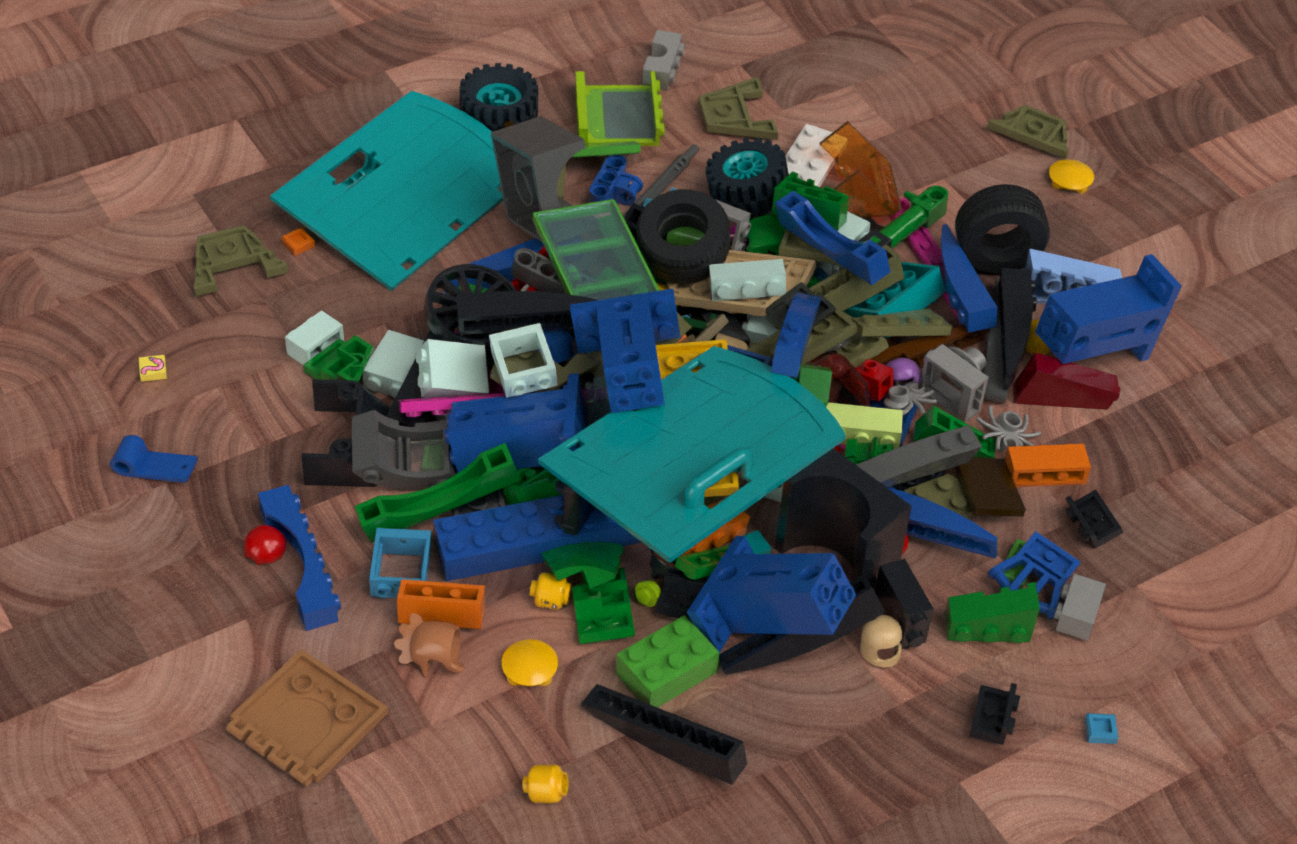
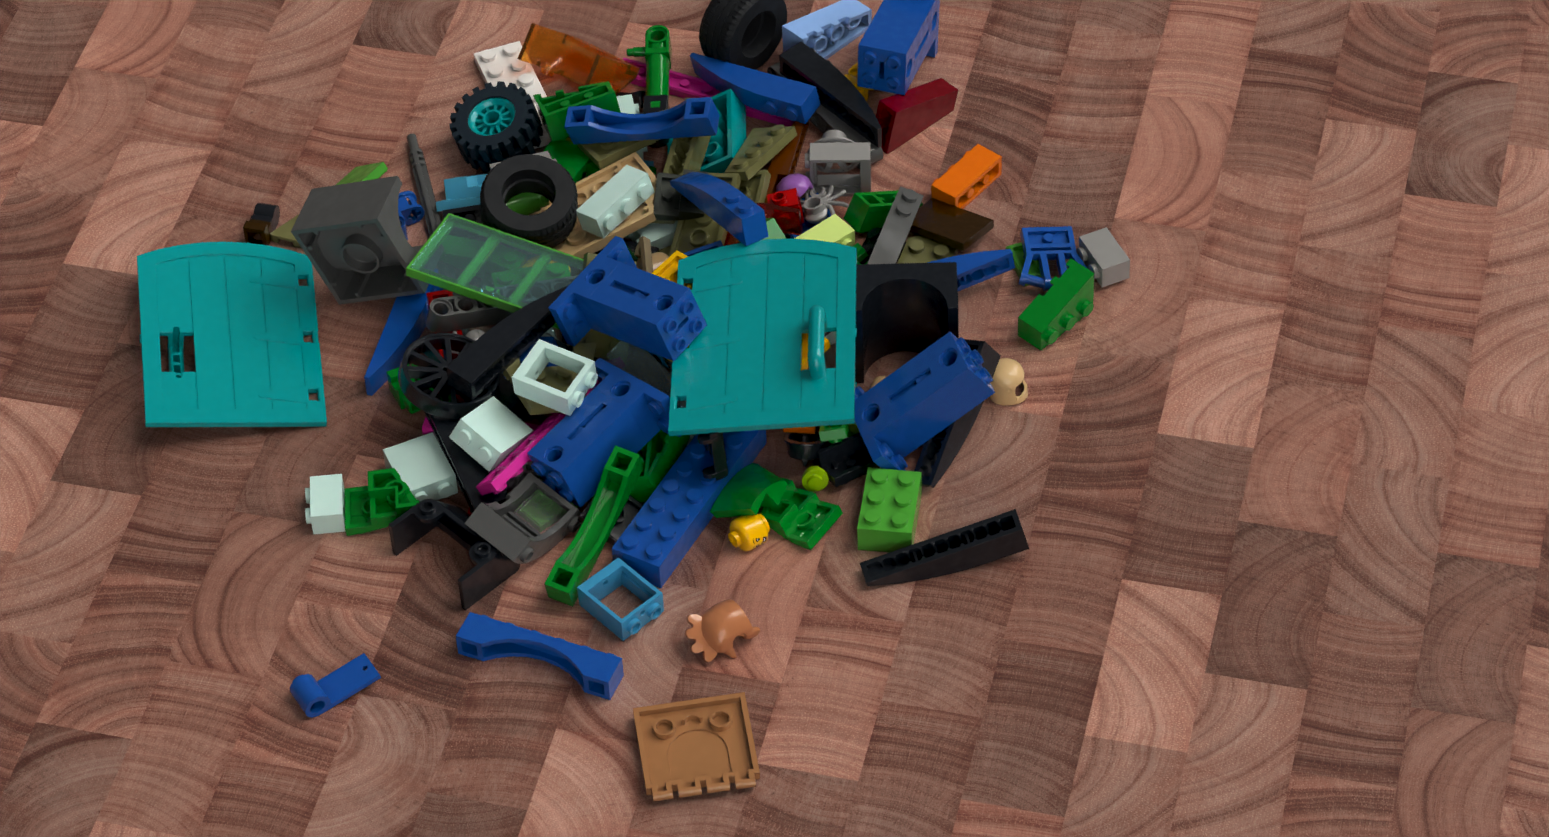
camera: 40 degrees left, 0 degrees up
light yellow tile [139,355,167,382] -> none
olive wing [194,225,288,296] -> none
red hair [243,525,286,565] -> none
orange tile [281,227,315,256] -> none
orange brick [397,579,485,629] -> none
black wheel [459,63,538,132] -> none
yellow dish [501,639,558,686] -> none
yellow head [523,765,569,803] -> none
clear light blue panel [575,71,664,146] -> none
light grey arch [642,30,685,91] -> none
olive wing [698,77,778,140] -> none
black brick [875,558,934,649] -> none
black bracket [970,683,1020,745] -> none
light grey animal [976,406,1041,453] -> none
black bracket [1065,489,1123,548] -> none
dark azure tile [1085,713,1118,744] -> none

